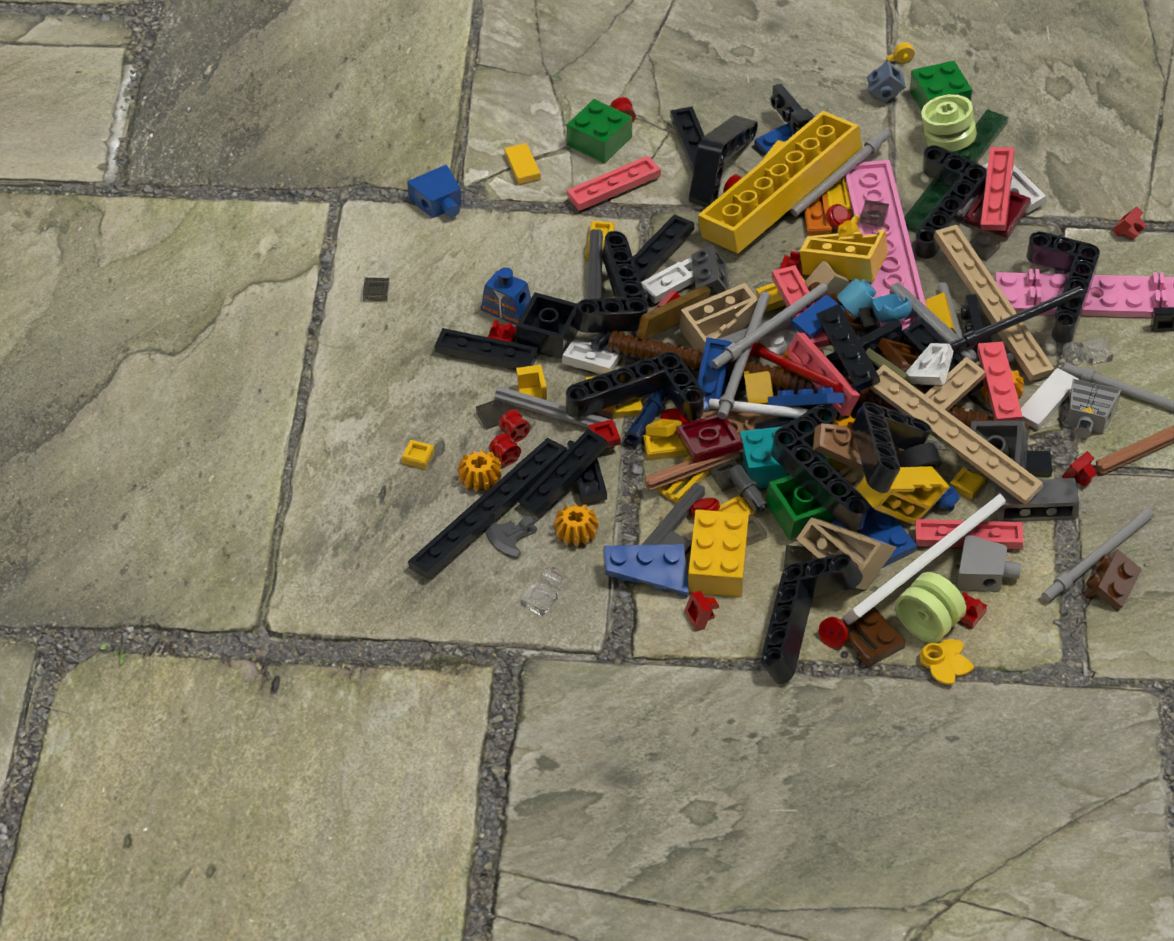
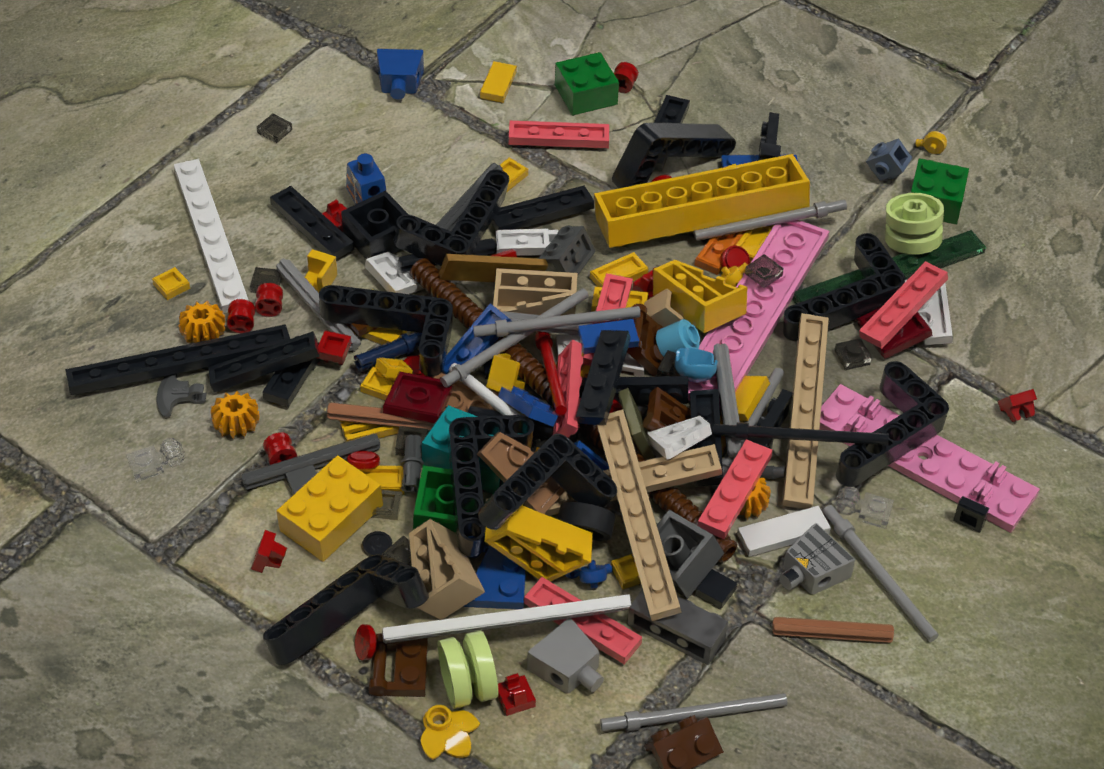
camera: 30 degrees right, 0 degrees up
blue wing [603,544,689,597] -> none
red tile [1061,451,1097,487] -> none
none -> white plate [174,159,248,313]
none -> red wheel [263,432,297,465]
none -> black piece [363,531,393,556]
none -> yellow tile [590,252,649,287]

